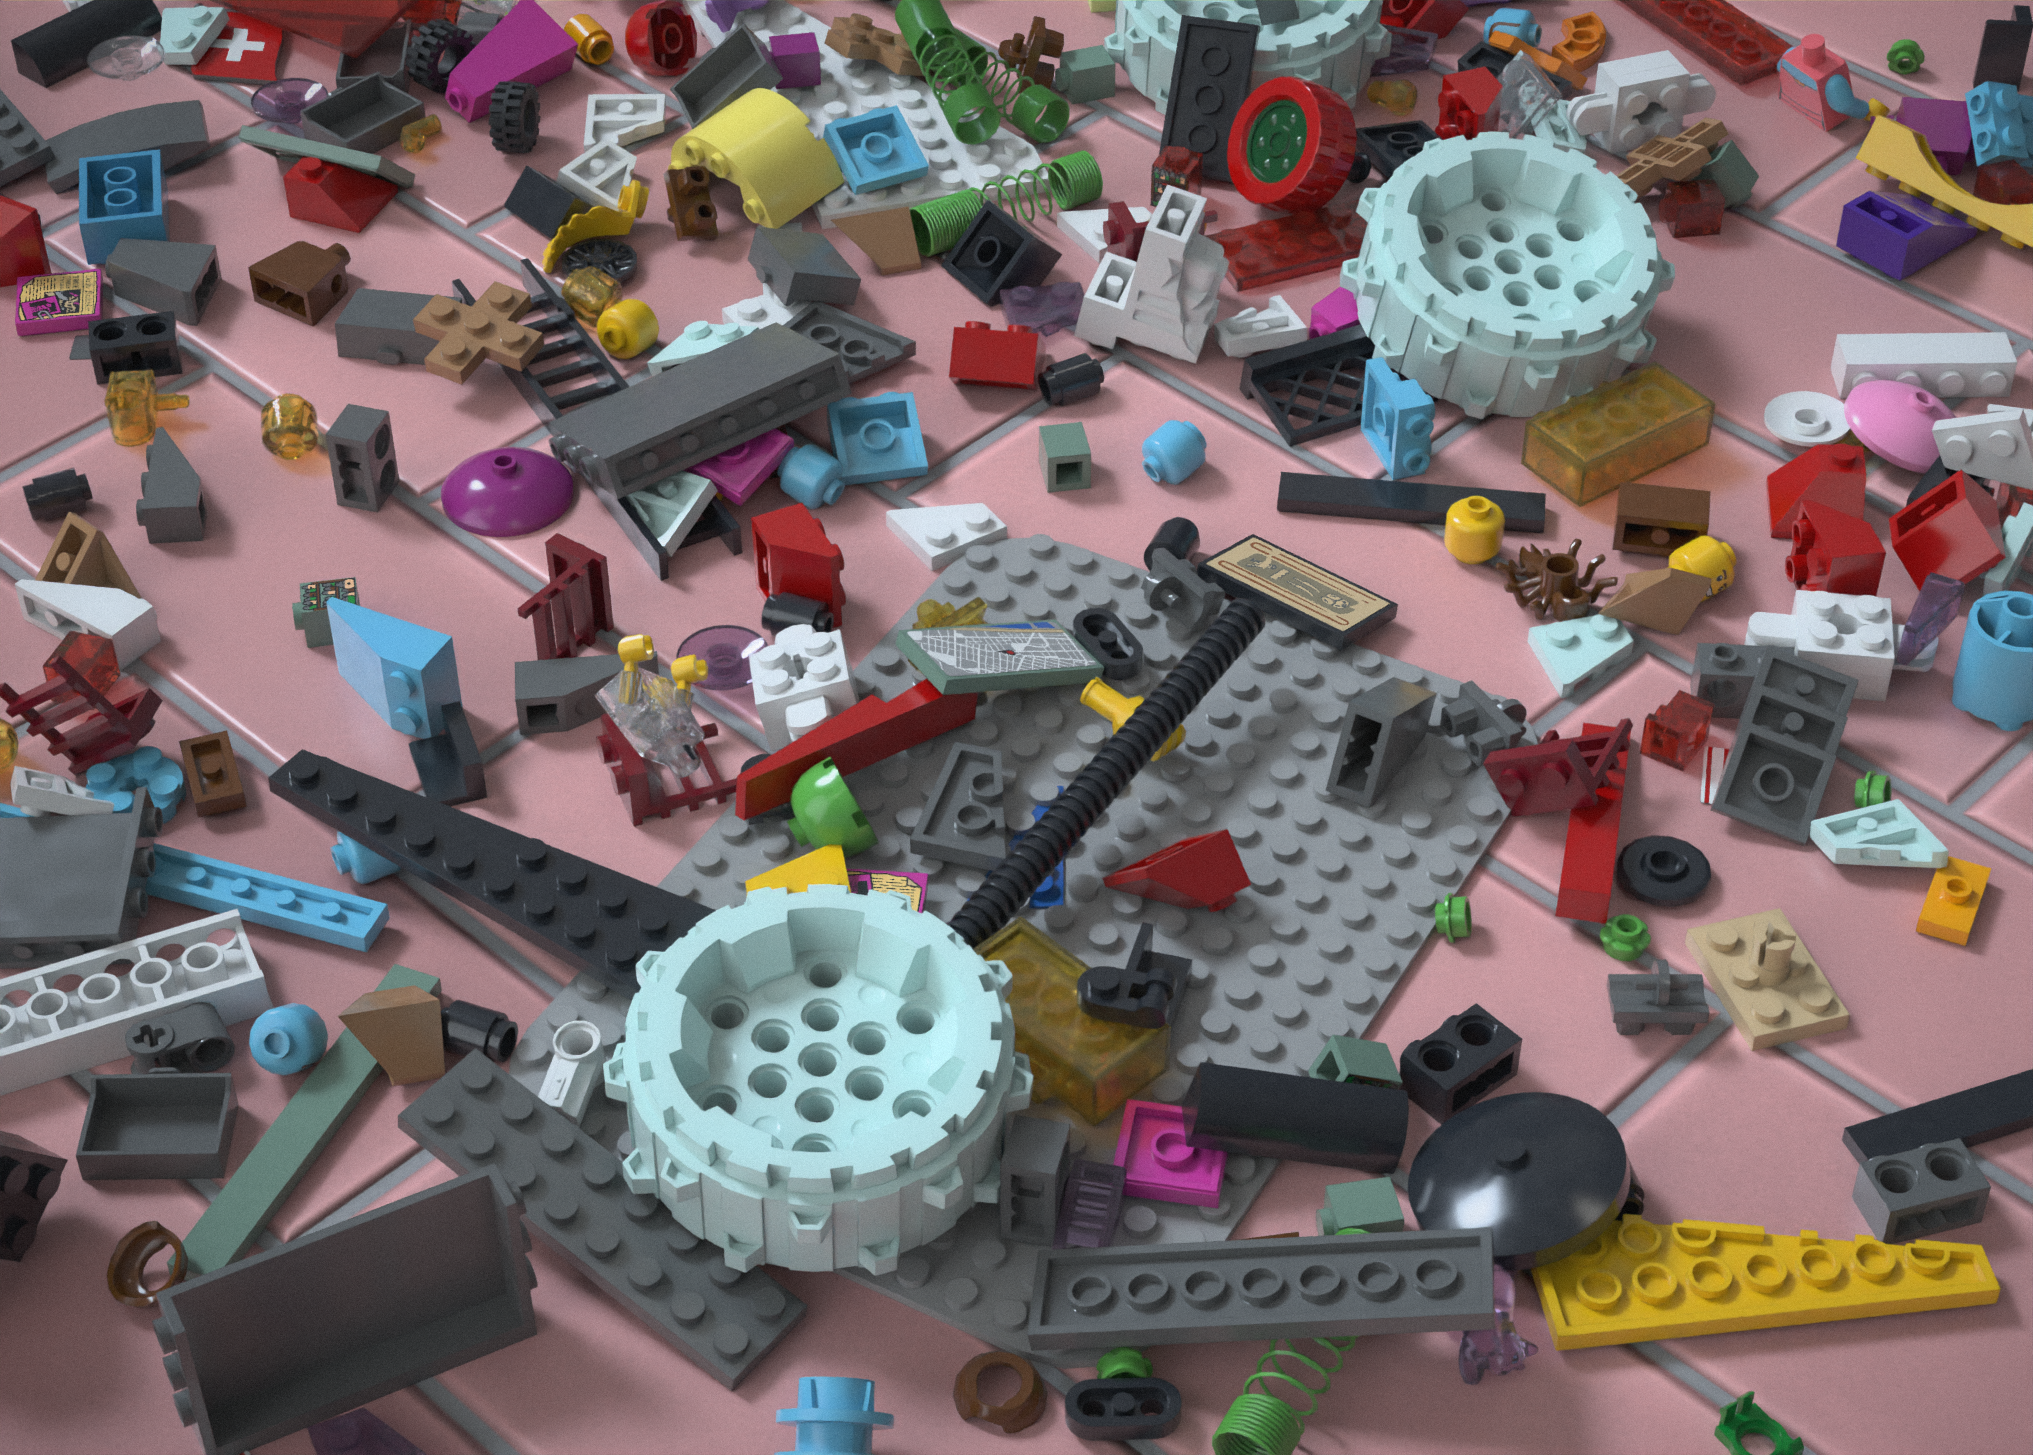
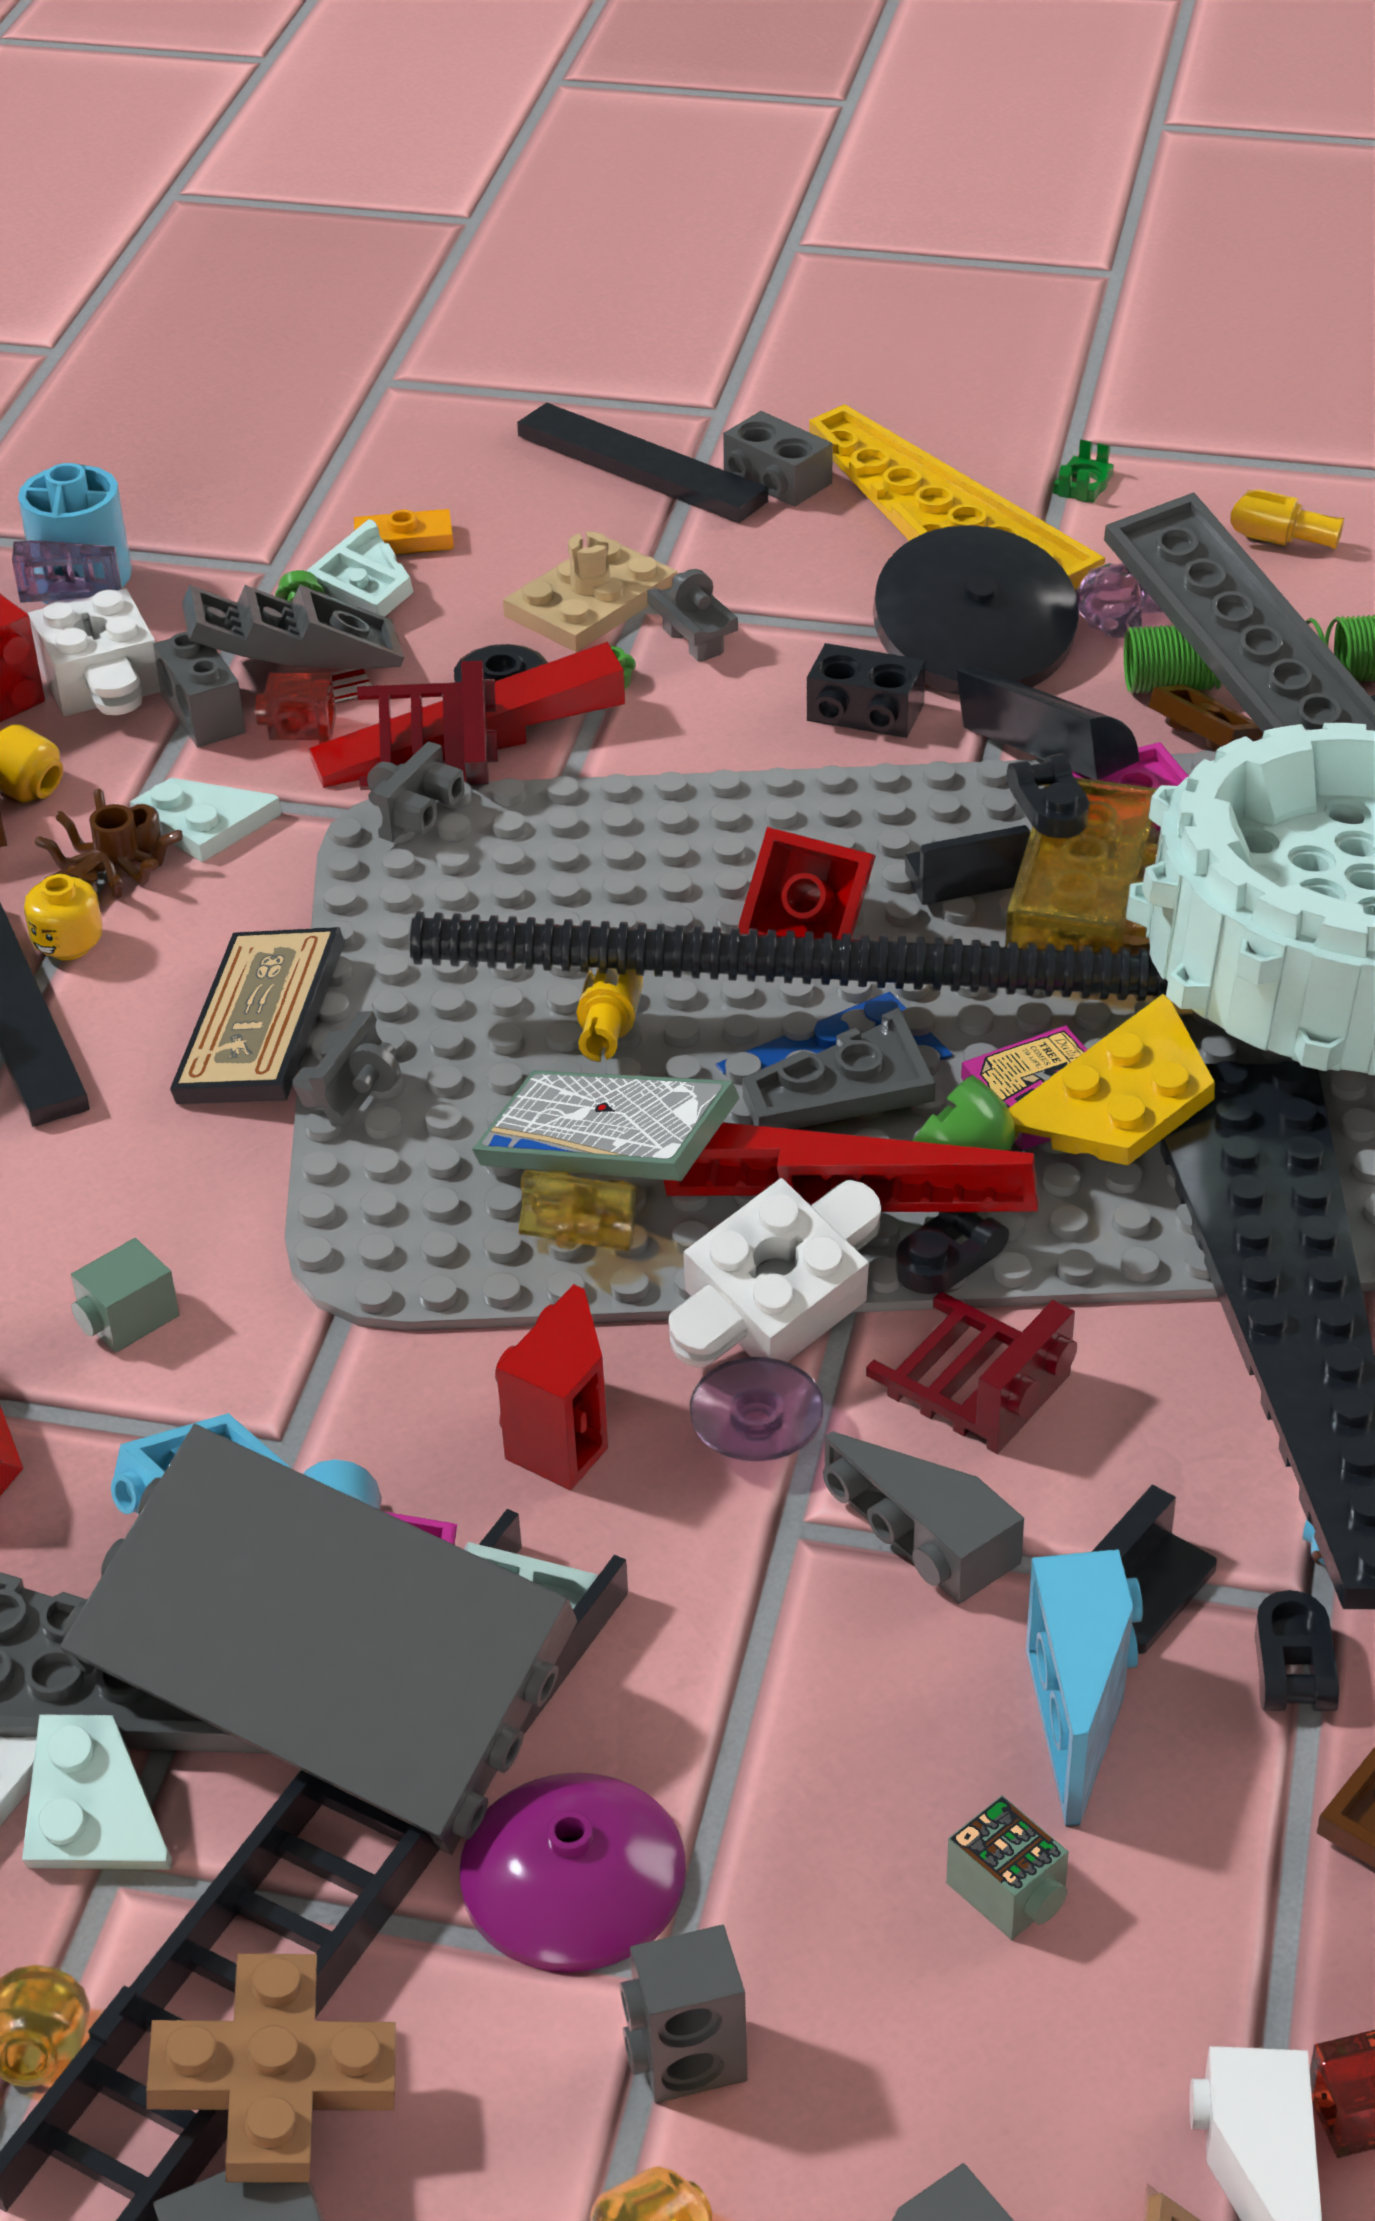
camera: 120 degrees left, 0 degrees up
dark red plate [517,533,614,660] -> none
clear torso [594,634,708,778] -> none
yellow head [597,299,659,359] -> none
black brick [761,592,834,637] -> none
white wing [886,503,1007,571] -> none
black plate [1073,608,1143,680] -> none
medium azure head [1142,420,1207,485] -> none
black brick [1144,517,1200,571] -> none
sand green brick [1308,1034,1403,1090] -> none
sand green brick [1316,1177,1404,1236] -> none
dark grey slope [1325,677,1437,808] -> none
bright green plate [1435,893,1472,943] -> none
medium nougat slope [1598,568,1711,635] -> none

